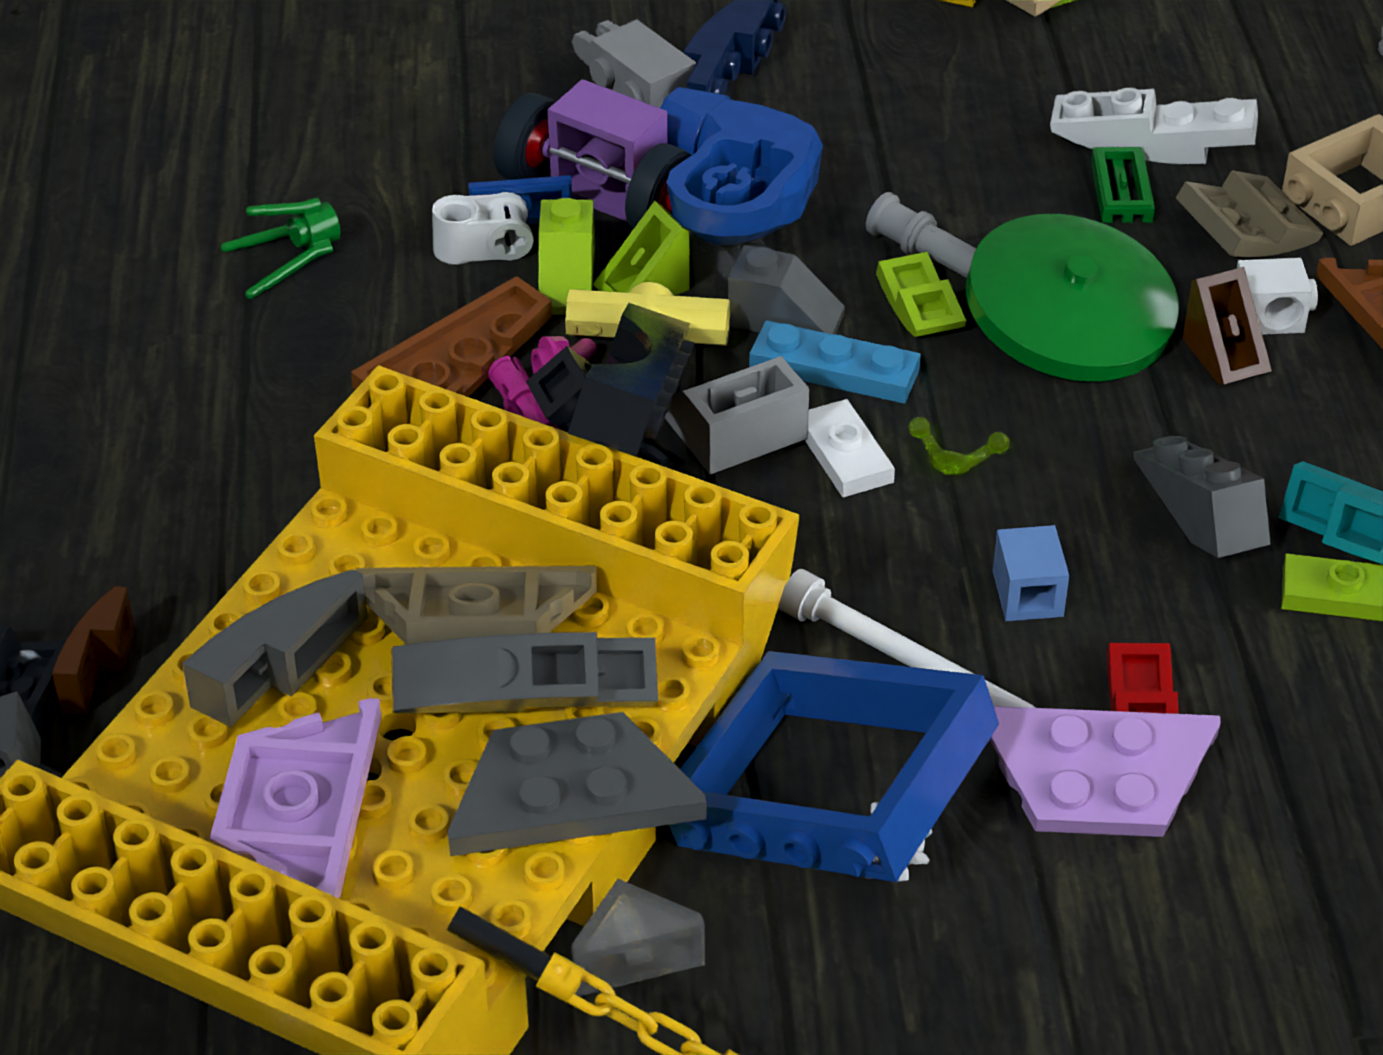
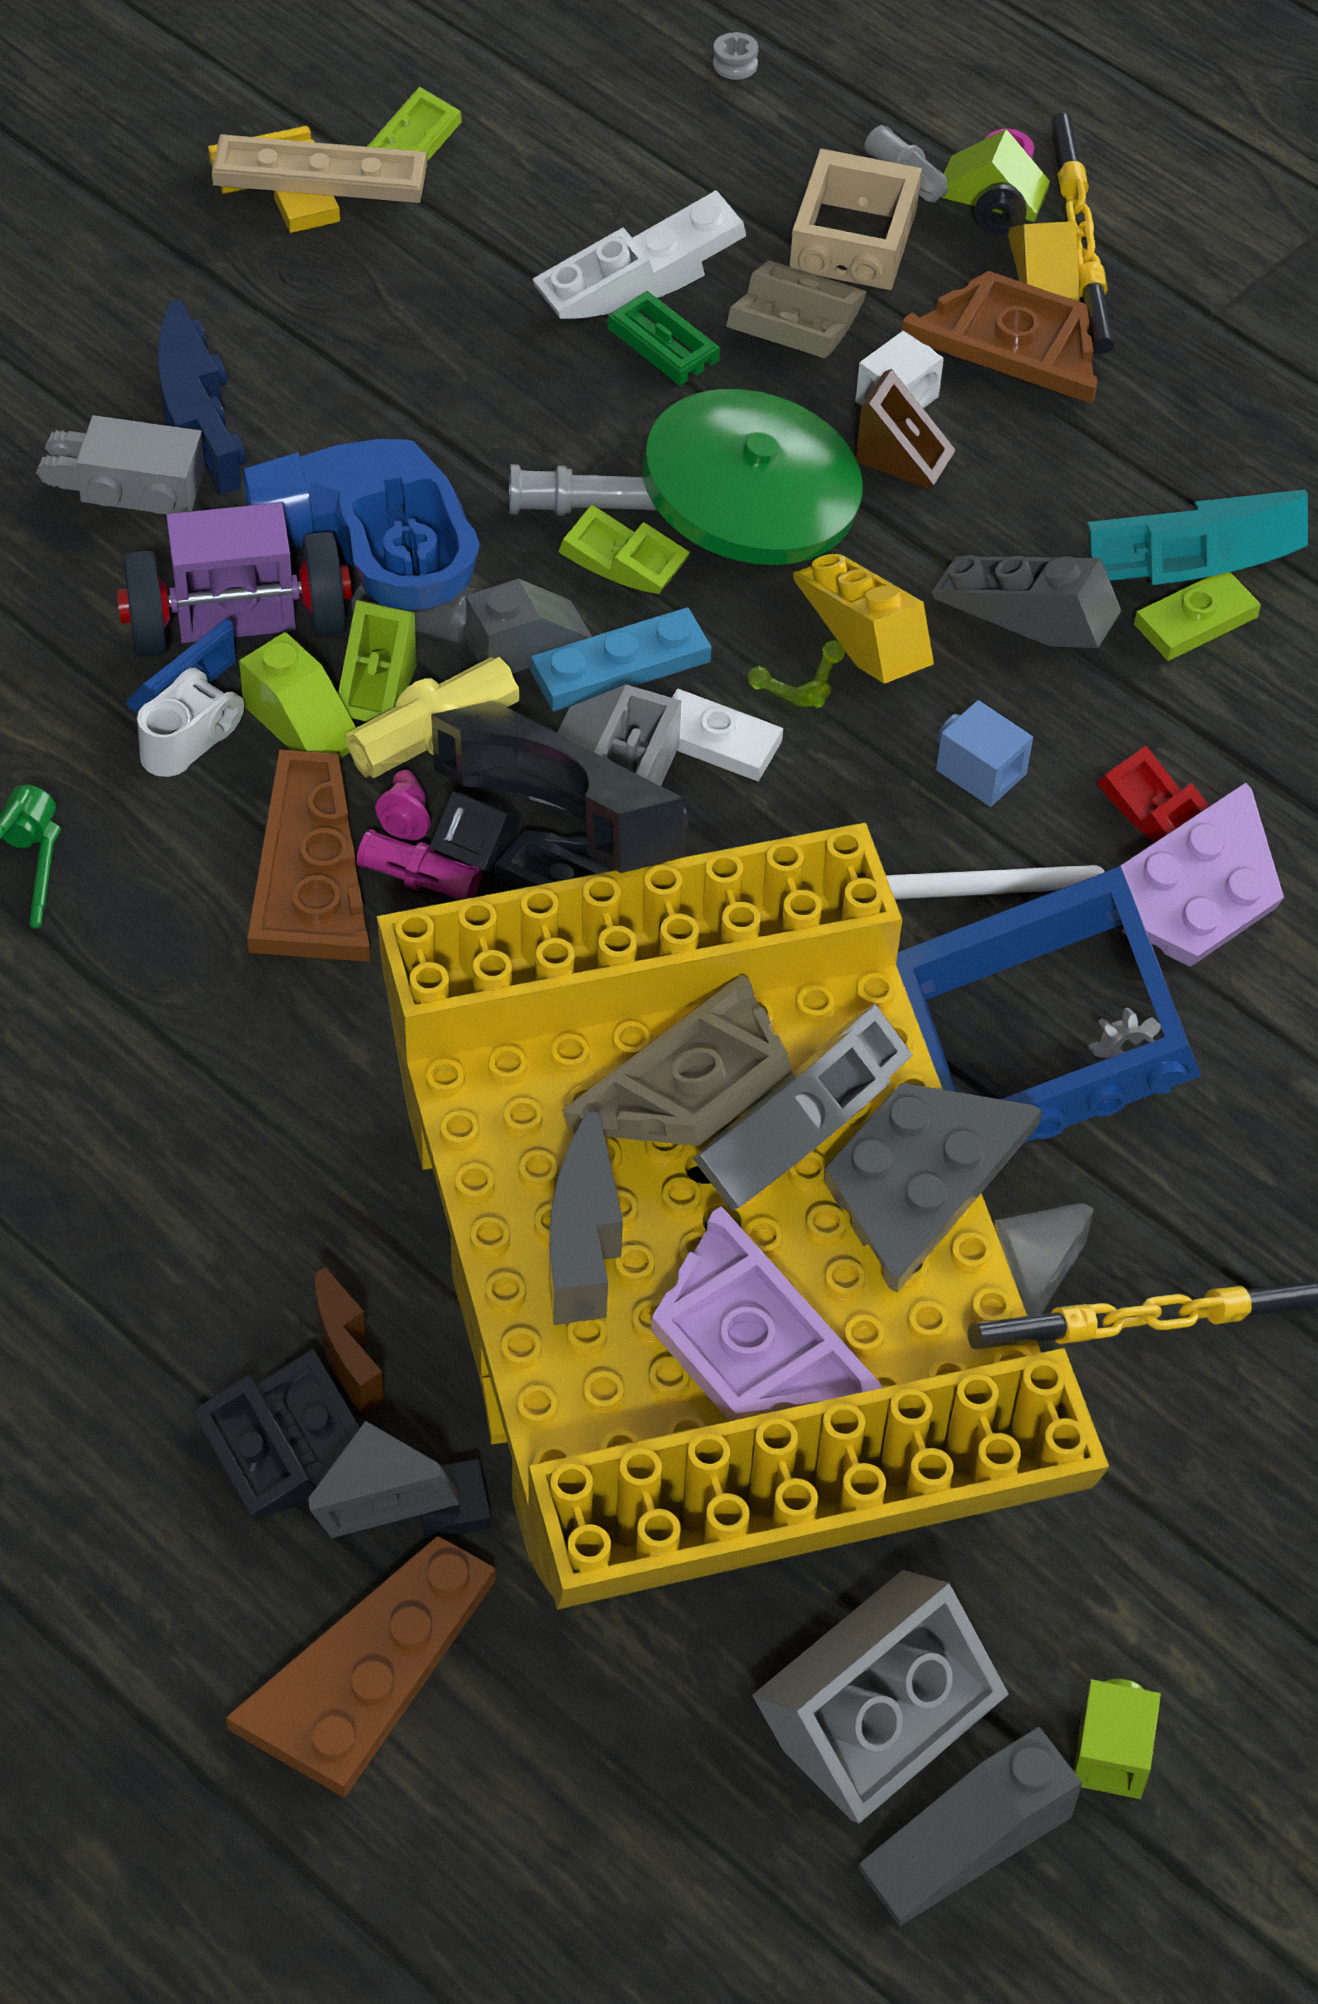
camera: 45 degrees left, 10 degrees up
none -> yellow slope [793,554,934,684]

